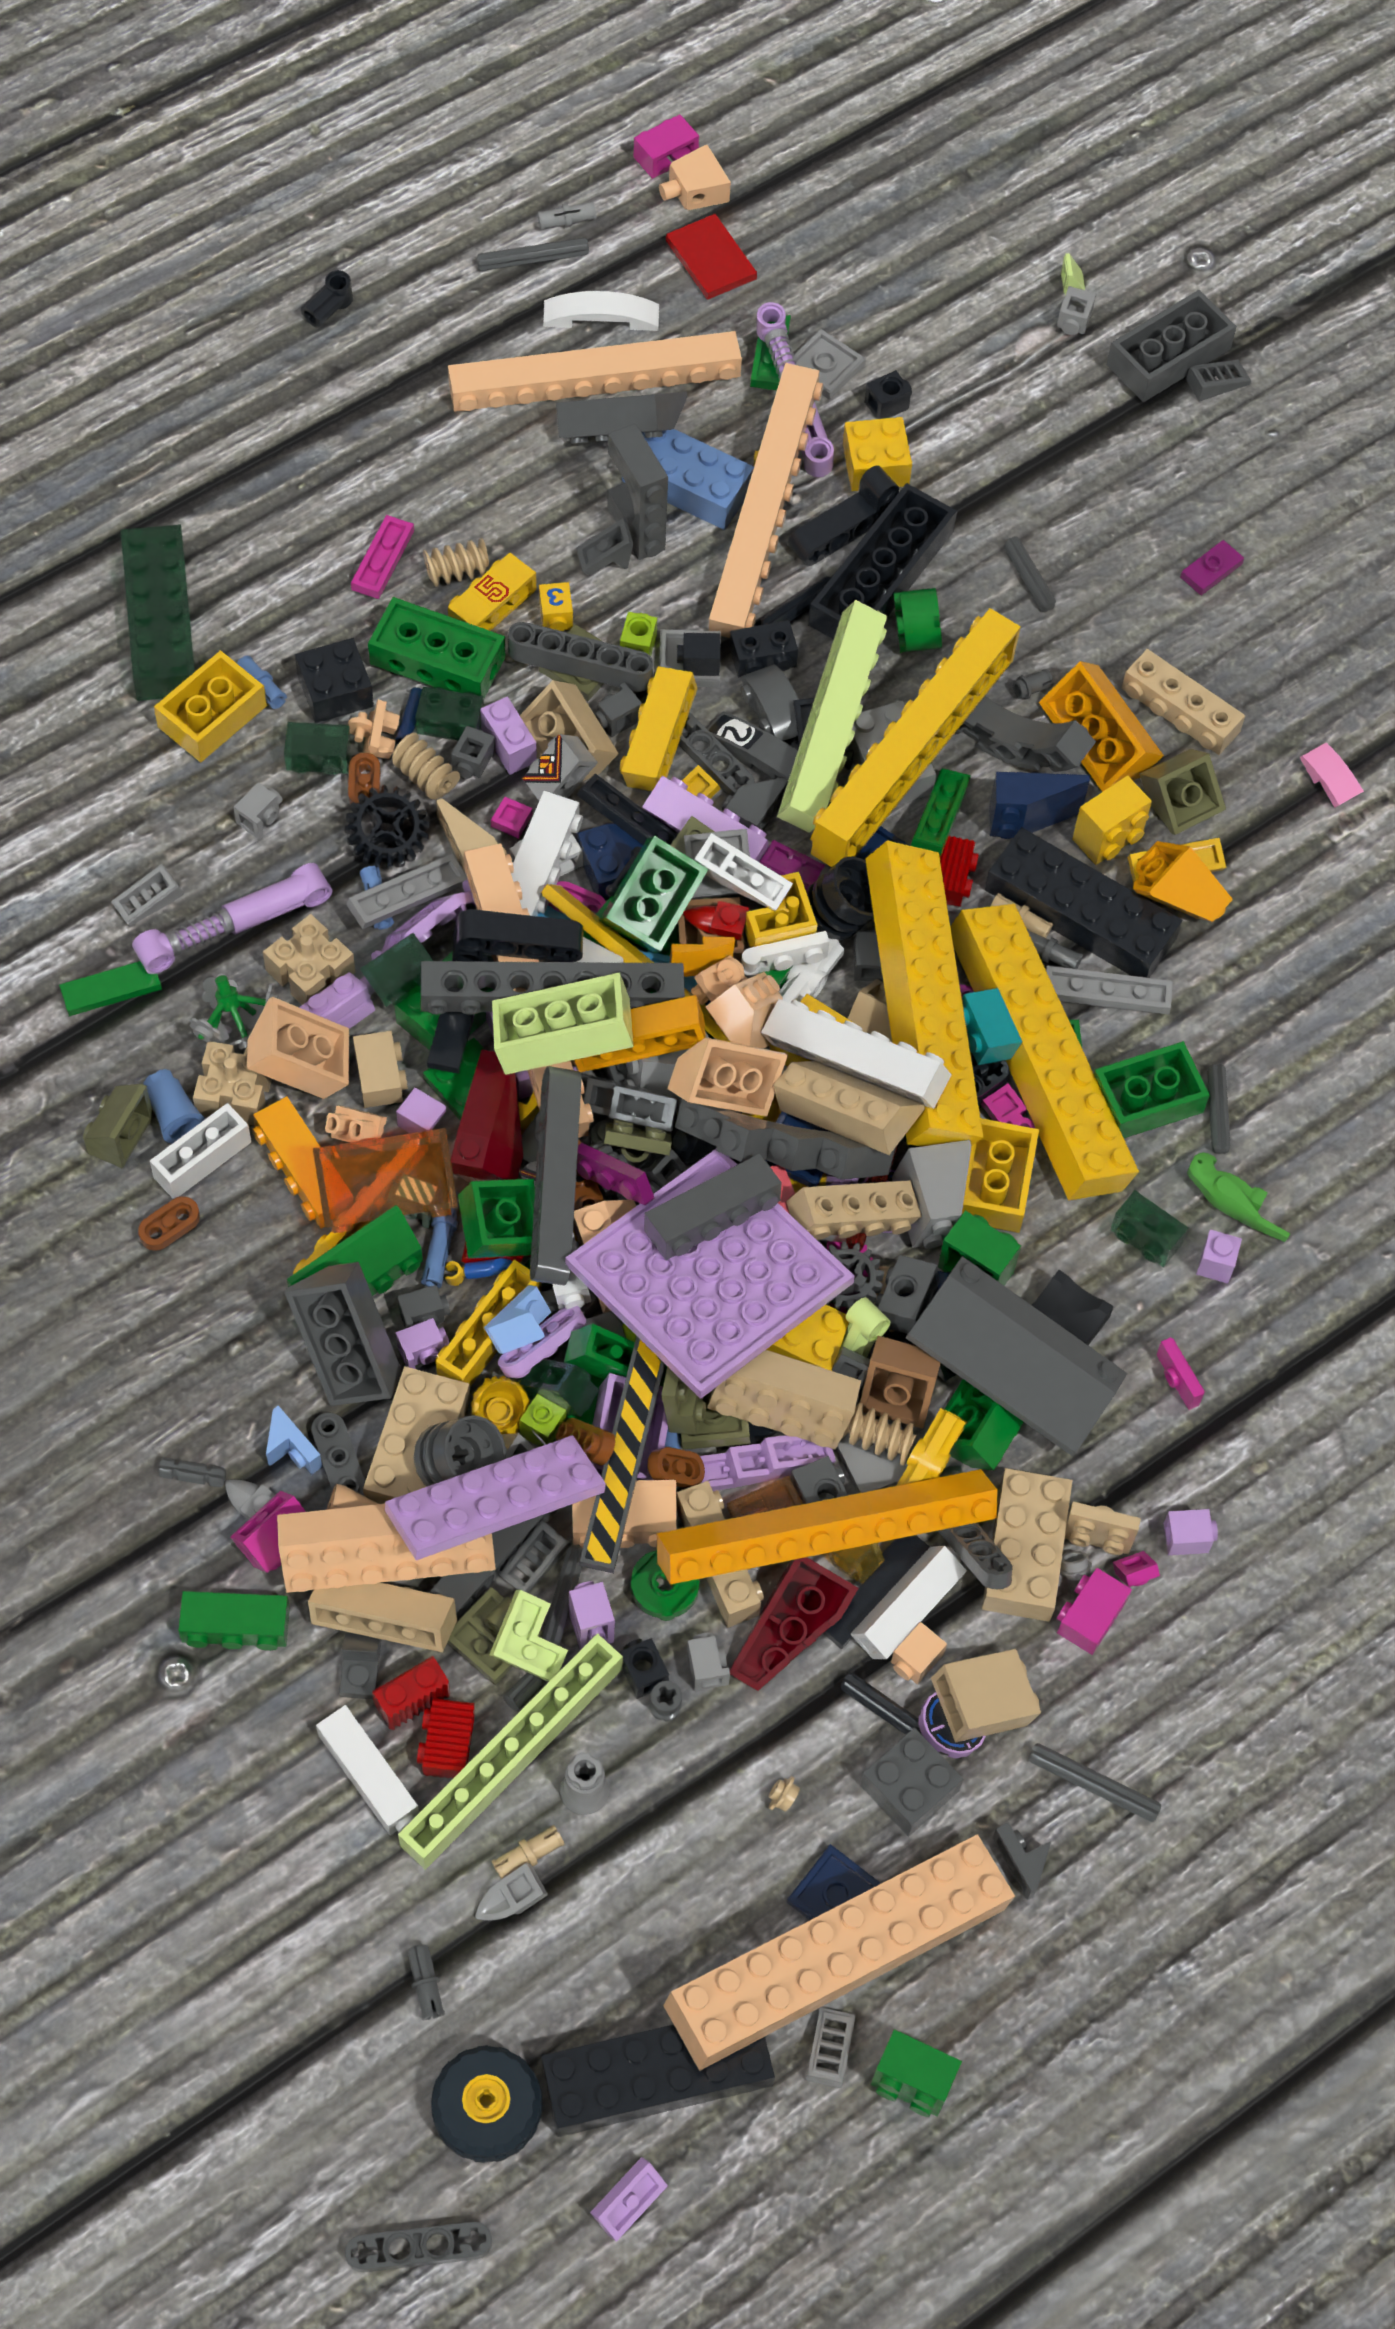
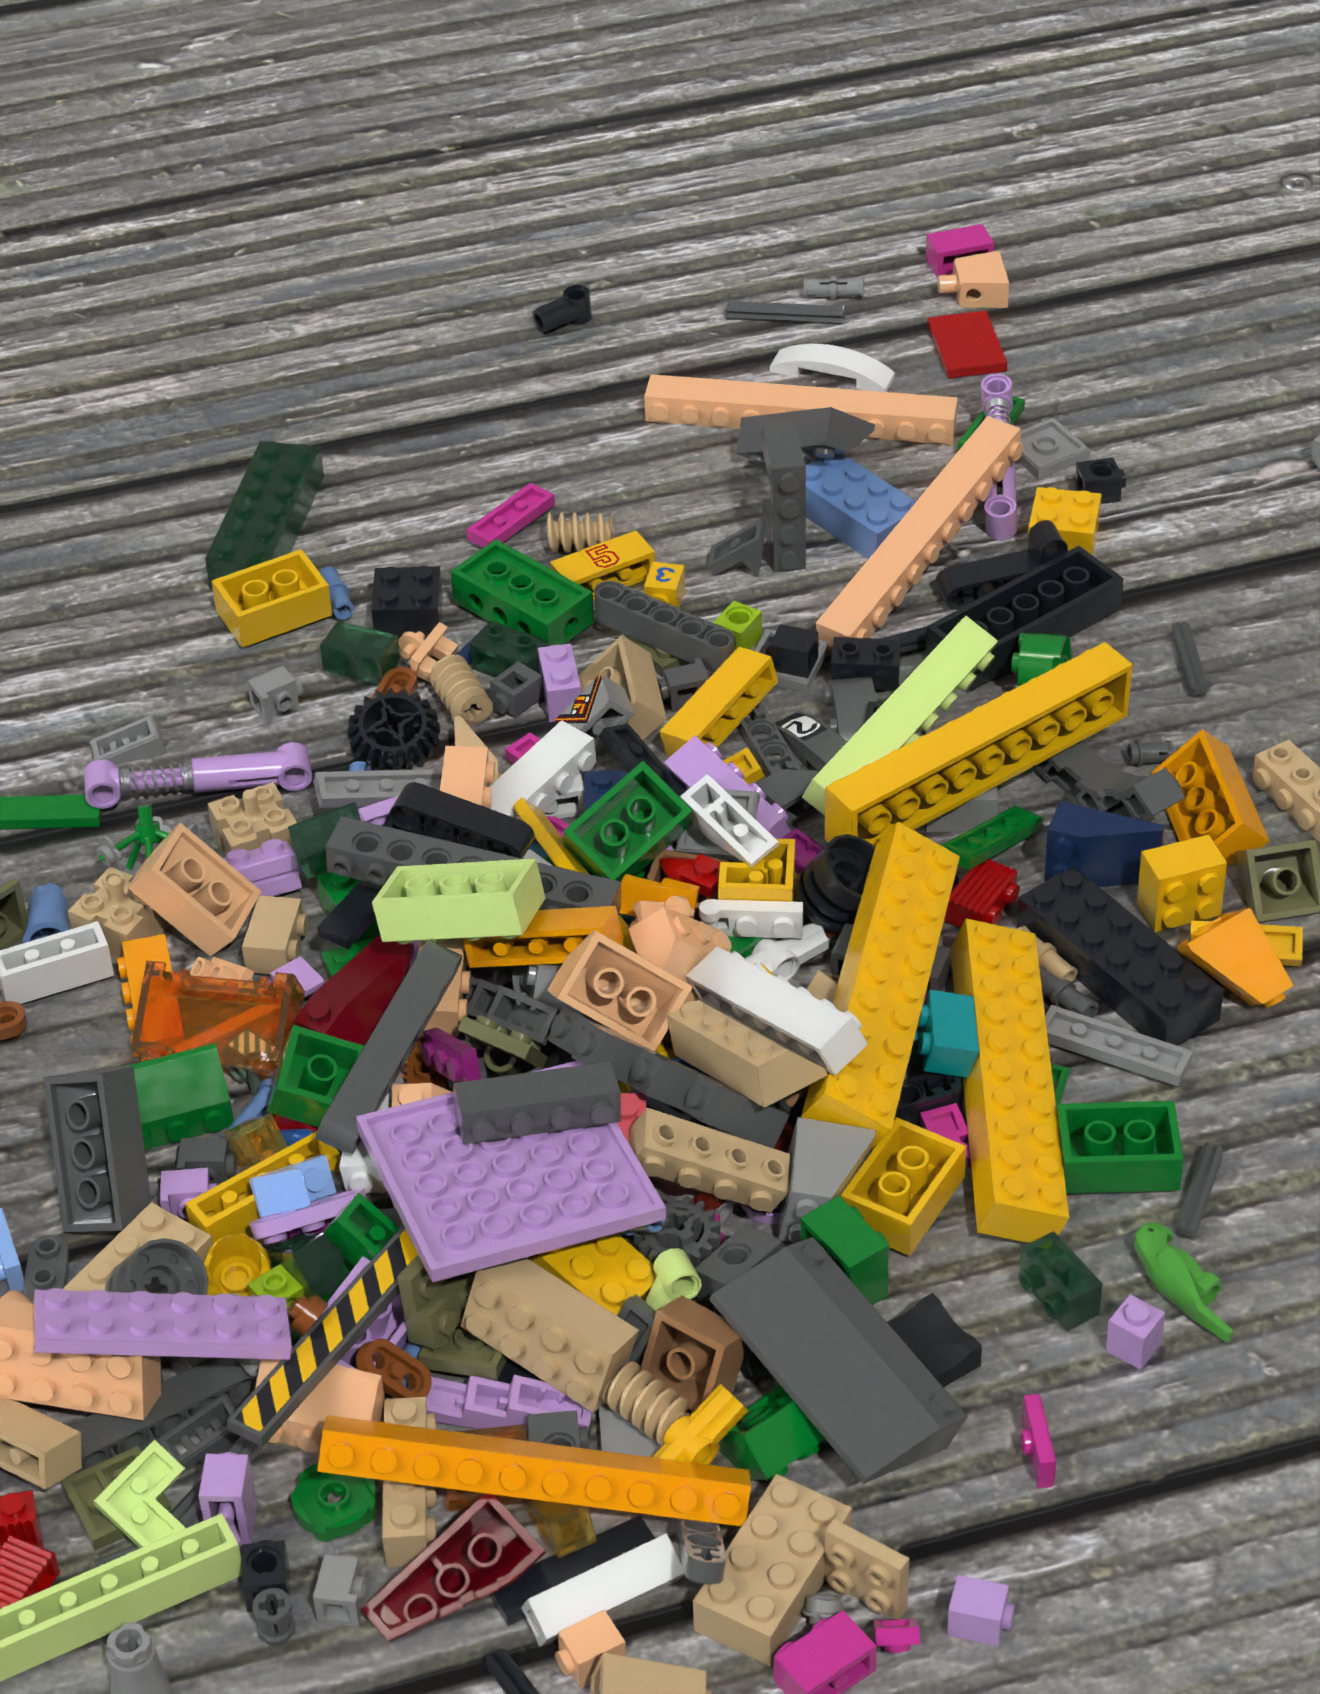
camera: 25 degrees right, 20 degrees down
none -> clear yellow brick [224,1113,288,1167]

